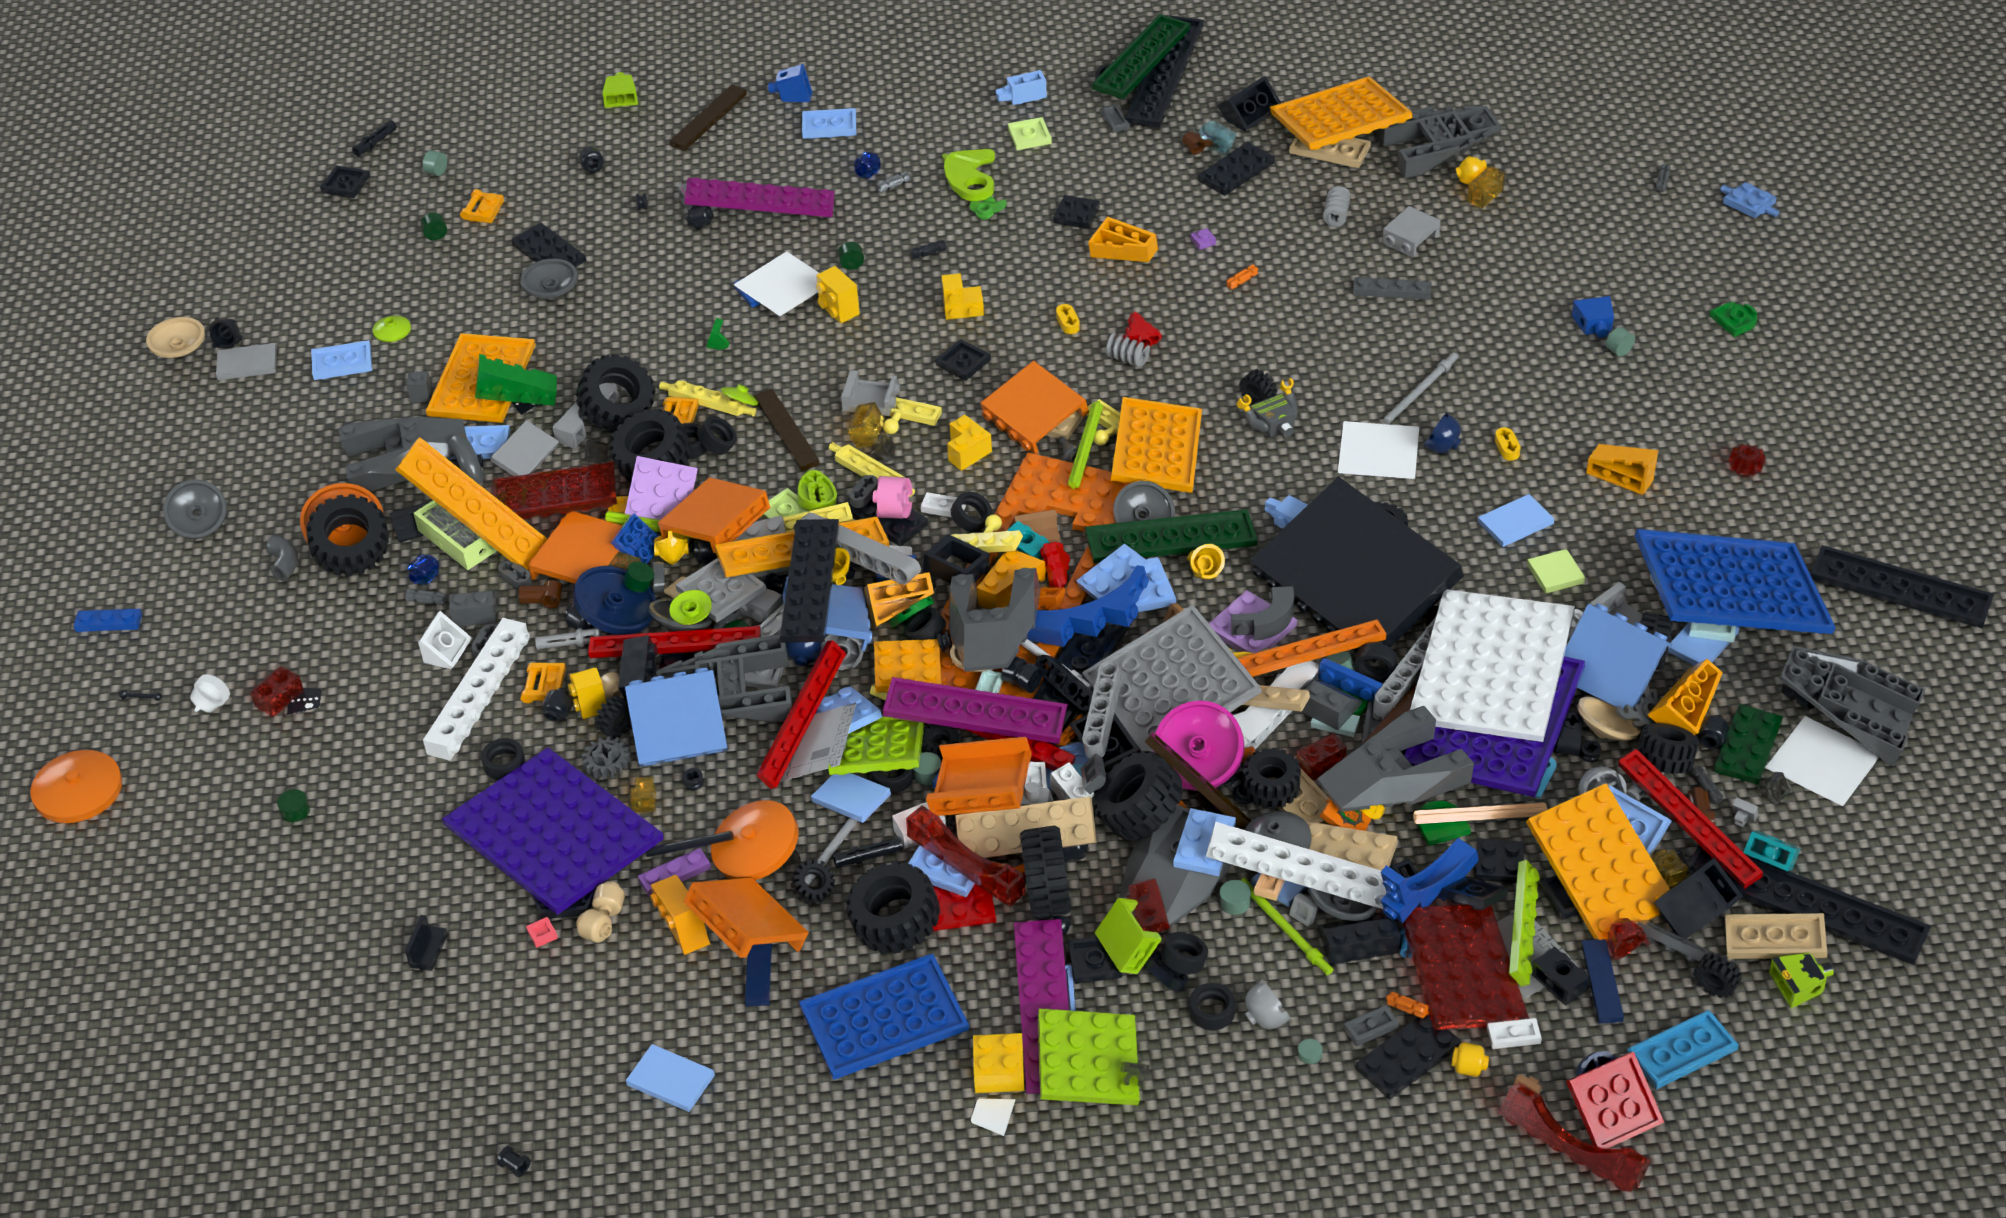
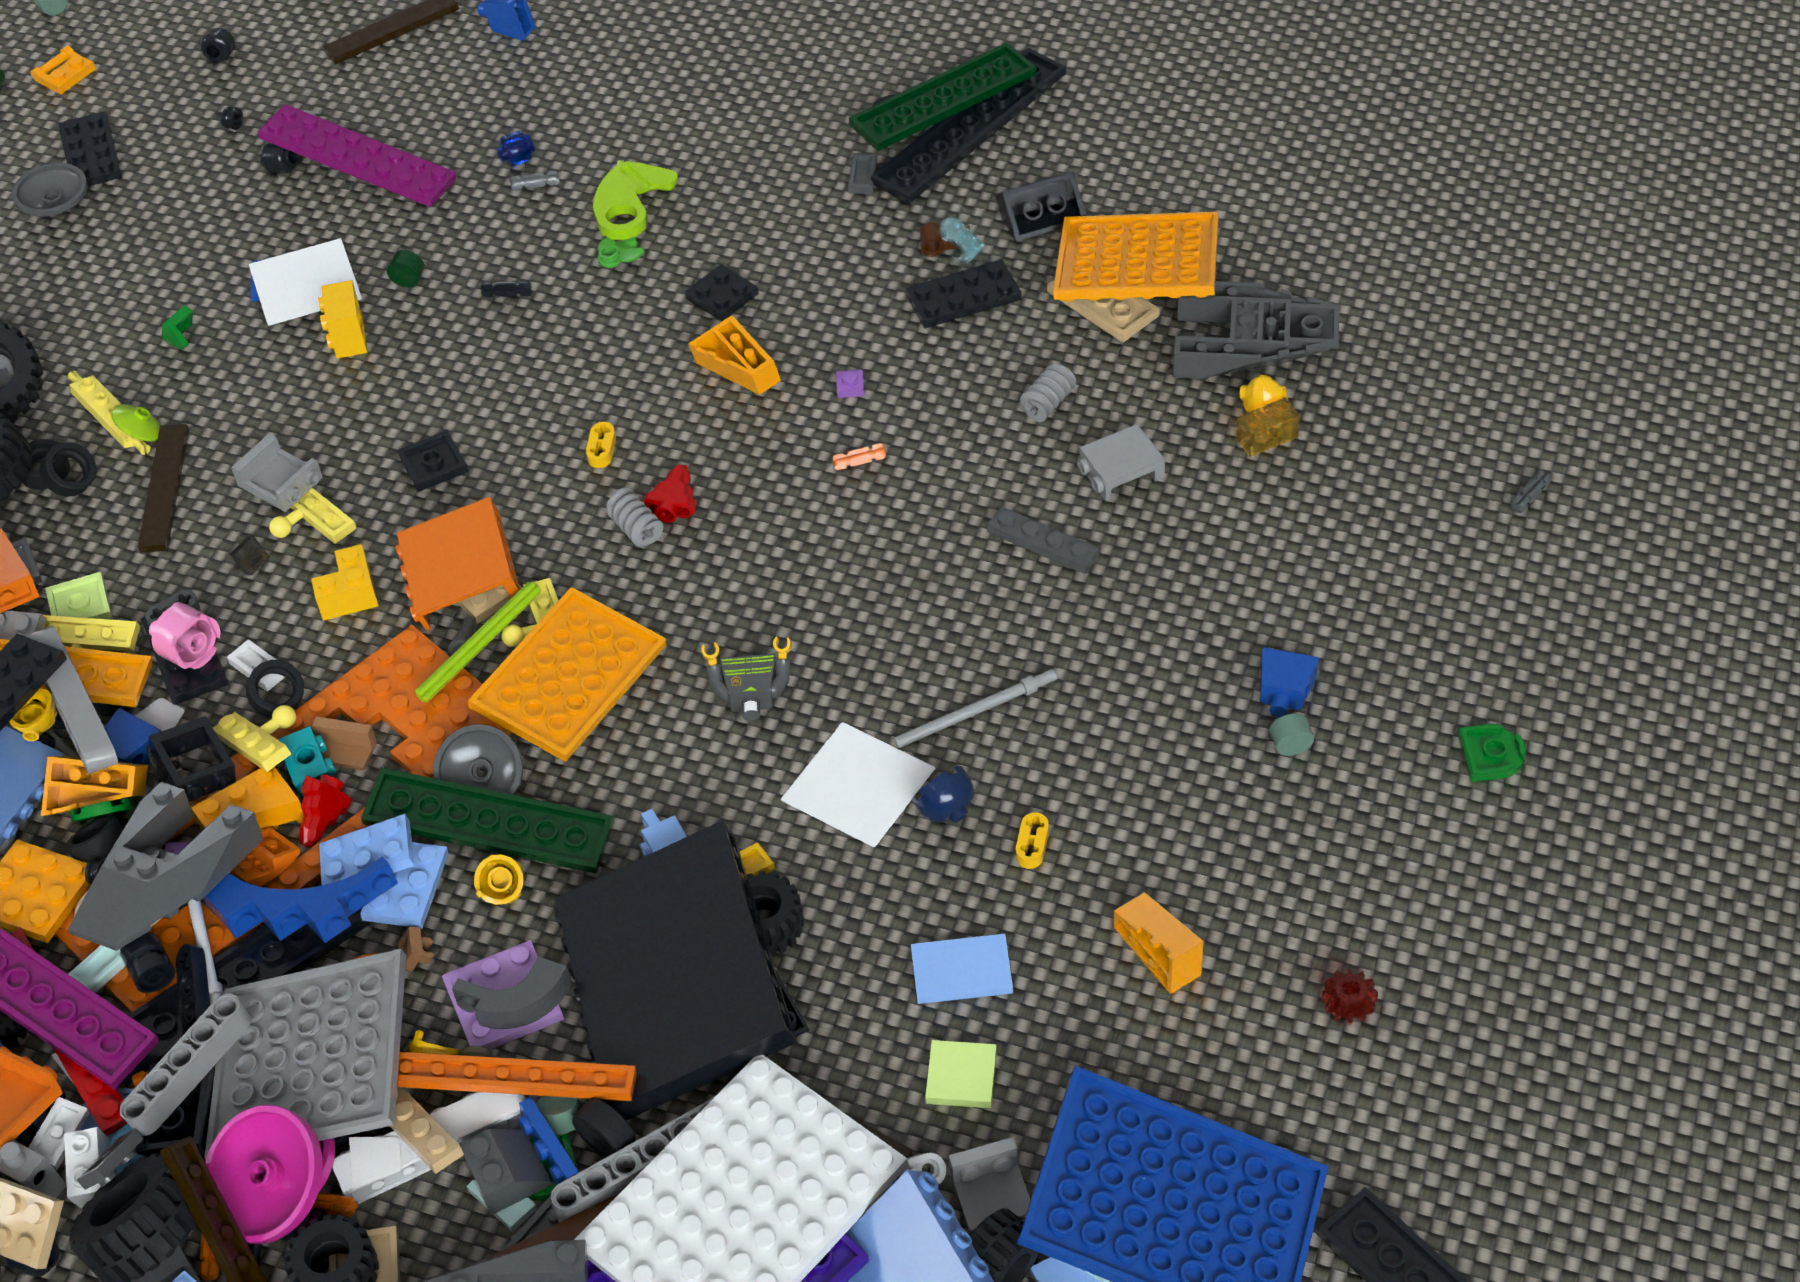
camera: 25 degrees right, 5 degrees up
light orange plate [663,397,699,424] -> none
lime piece [797,470,837,511] -> none
light blue plate [802,108,857,139] -> none
light yellow plate [829,442,915,497] -> none
clear yellow brick [847,402,885,448] -> none
yellow brick [941,273,984,320] -> none
light blue hinge [996,70,1047,105] -> none
yellowish green tile [1008,117,1052,150] -> none
black tyre [1239,369,1278,405] -> none
clear red brick [1296,733,1347,781] -> none
medium blue plate [1720,182,1779,218] -> none

